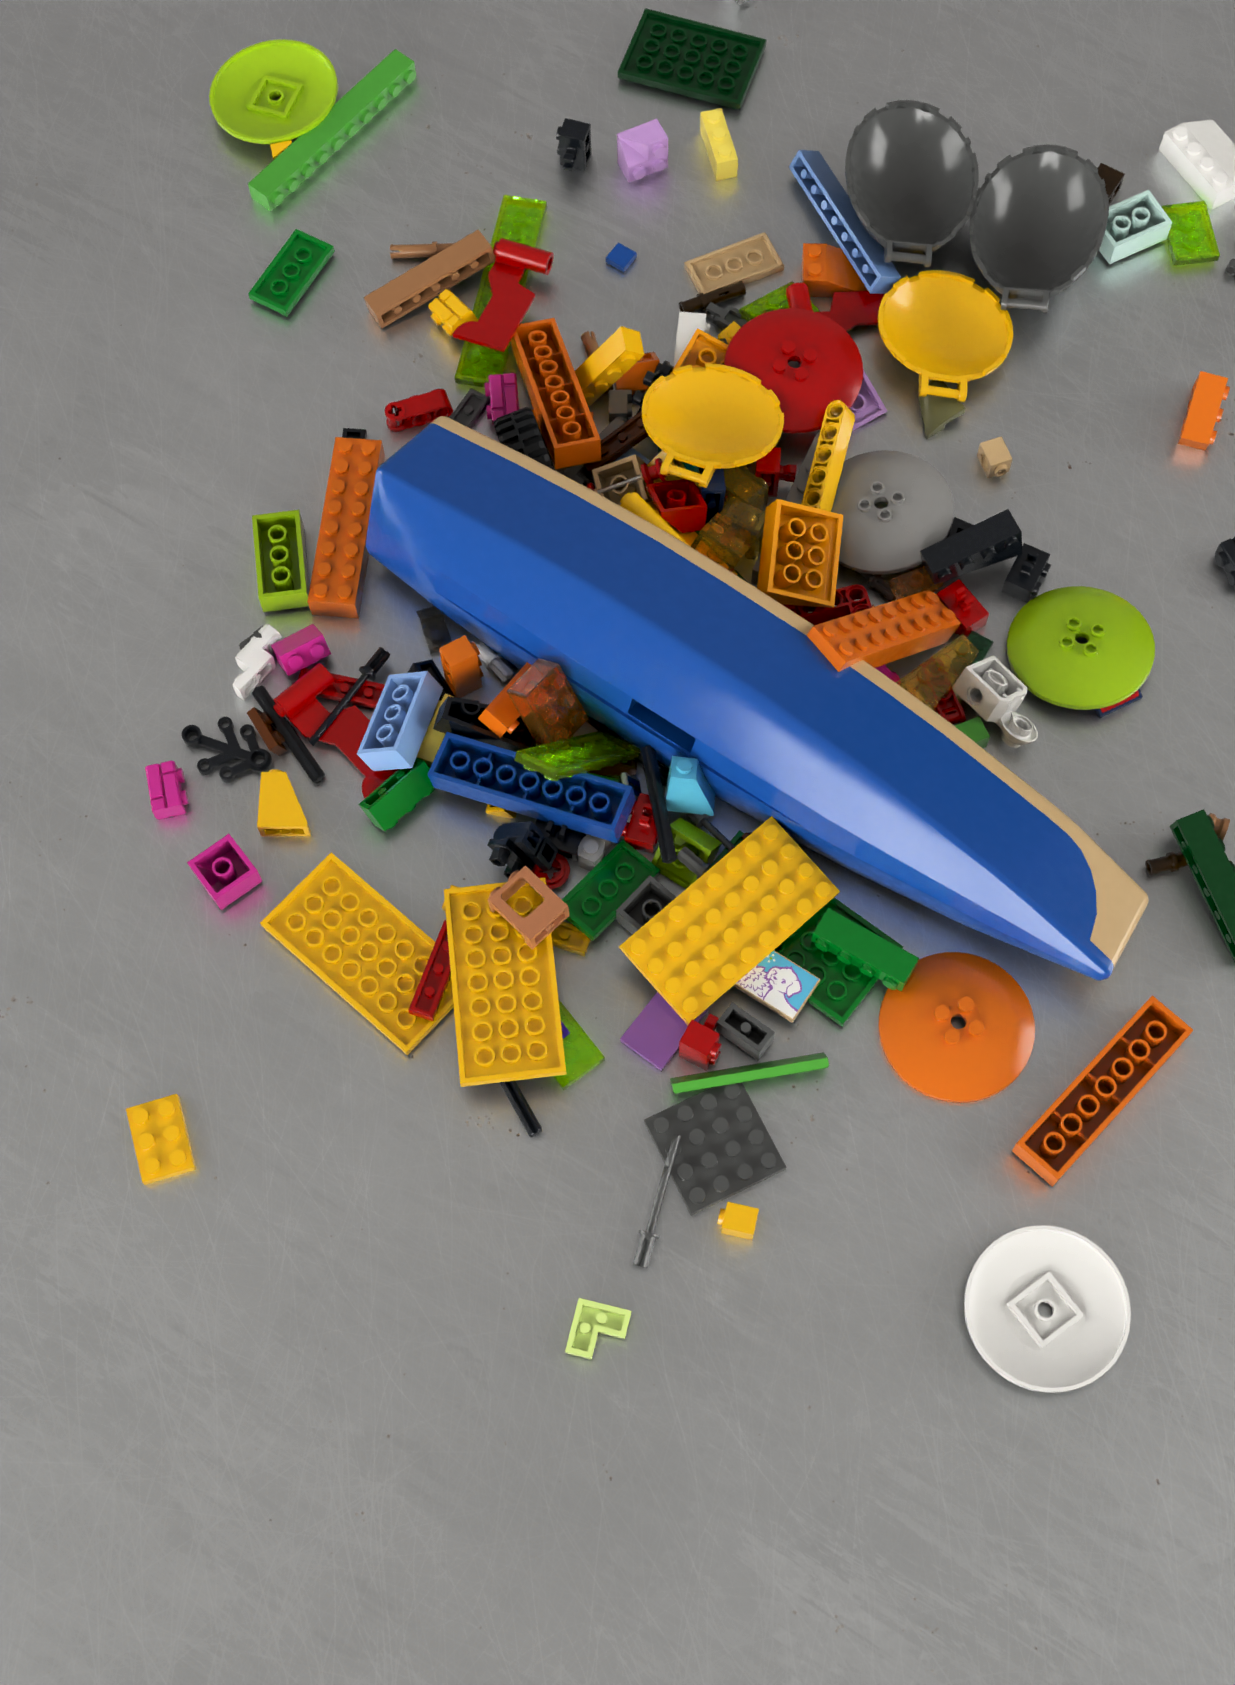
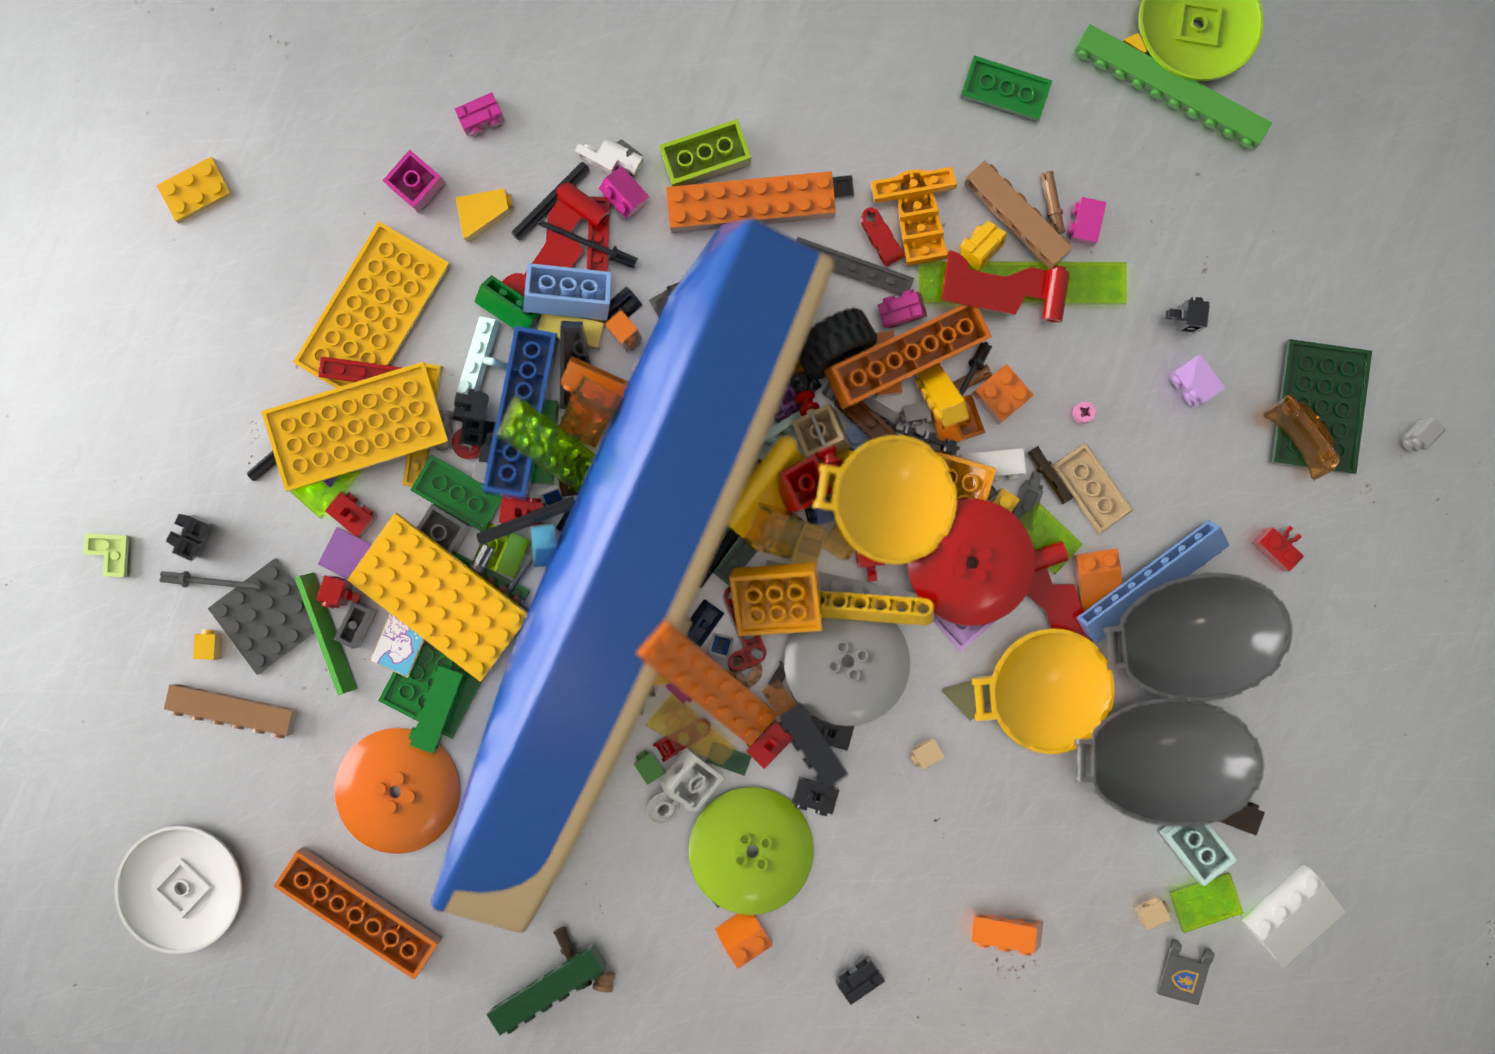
camera: 80 degrees right, 20 degrees up
black plant [181,717,272,783] -> none
reddish brown plate [247,707,287,756] -> none
nougat window [488,866,570,950] -> none
blue tile [606,242,637,273] -> none
light yellow brick [700,108,738,181] -> none
none -> medium nougat brick [164,683,298,738]
none -> black hips [166,514,212,561]
none -> red brick [325,492,377,538]
none -> light aqua plate [457,316,507,394]
none -> orange slope [715,914,773,969]
none -> light orange slope [871,167,957,266]
none -> black piece [942,341,992,429]
none -> orange brick [972,364,1034,424]
none -> dark pink brick [1068,197,1107,247]
none -> bright pink wheel [1072,401,1096,424]
none -> tan brick [1134,897,1171,931]
none -> red brick [1252,526,1304,572]
none -> clear orange windscreen [1263,395,1340,480]

